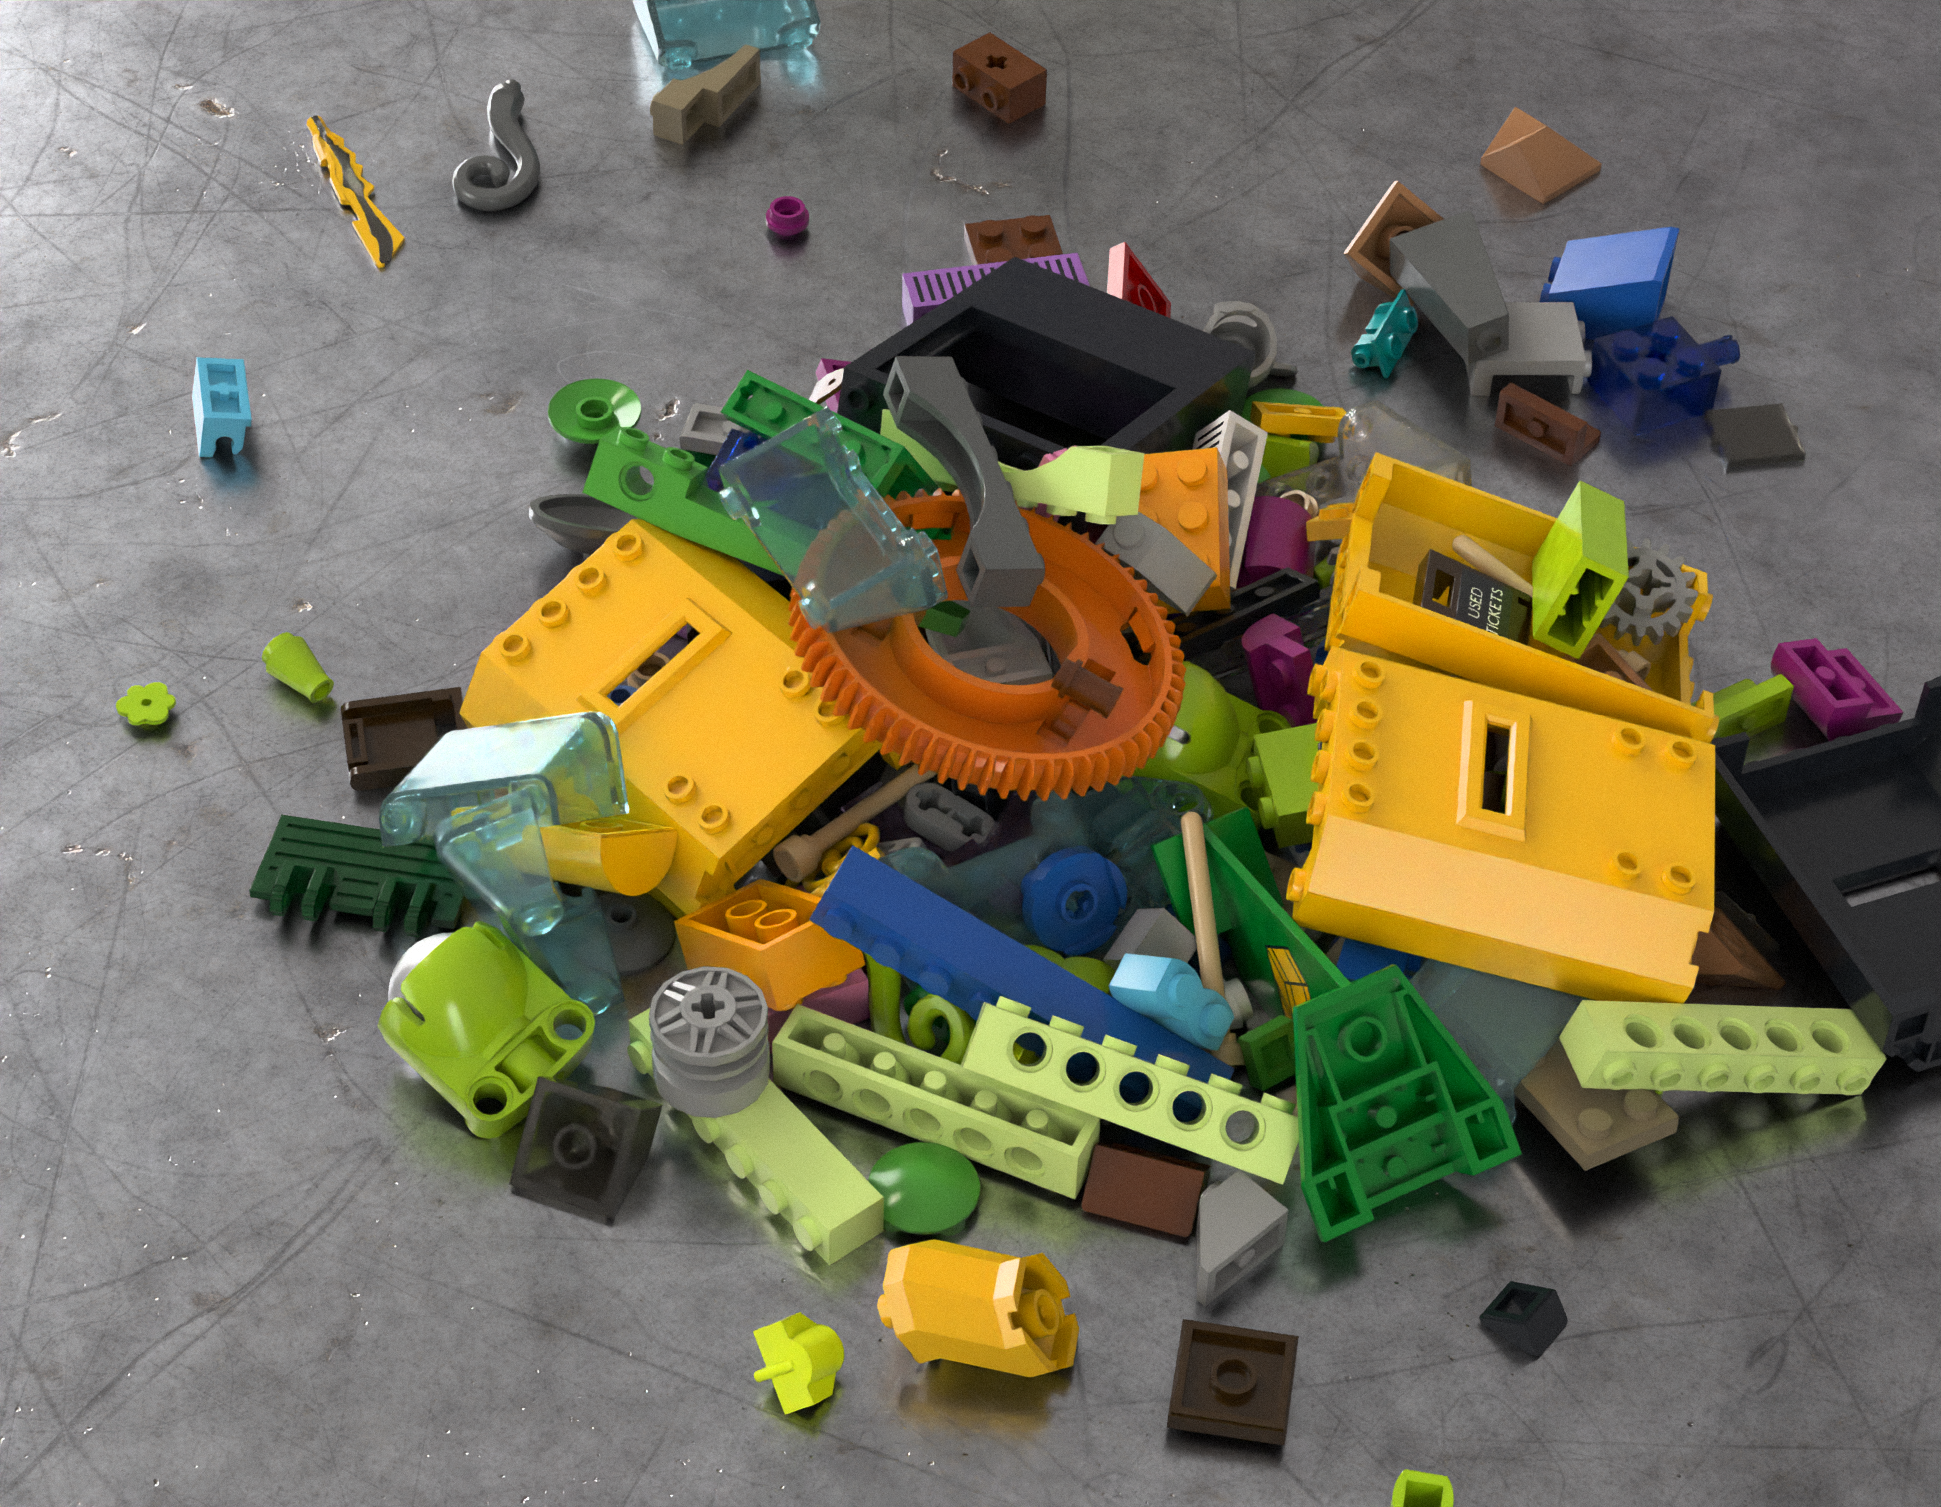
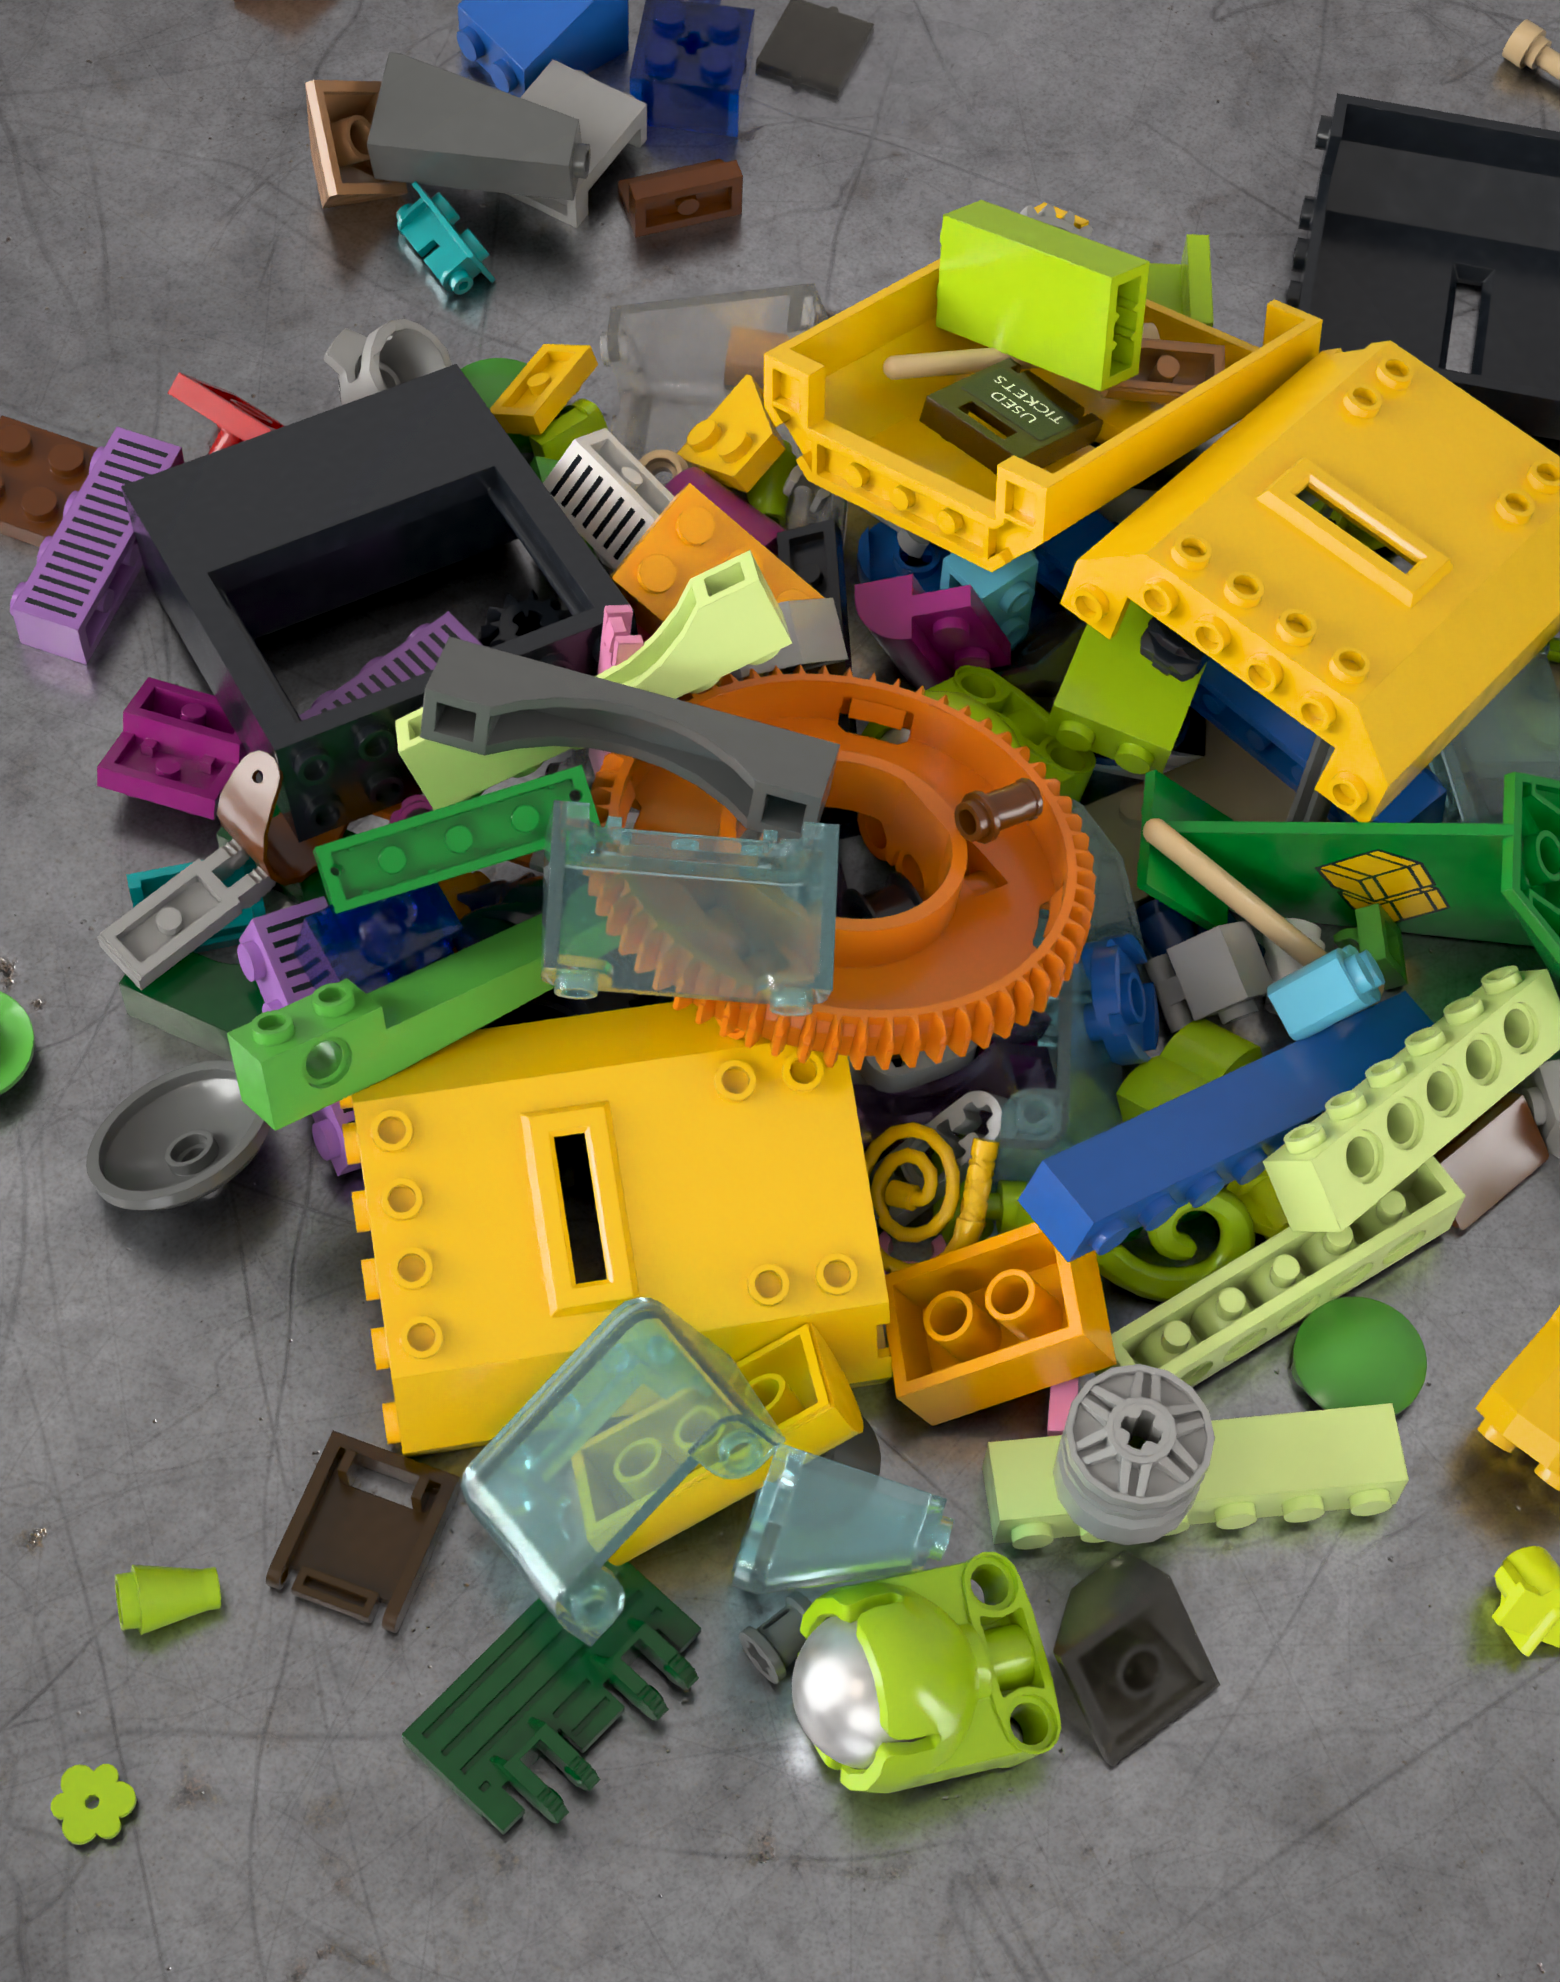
camera: 60 degrees left, 15 degrees up
tan piece [773,764,938,882] -> none
magenta brick [1771,638,1904,741] -> none

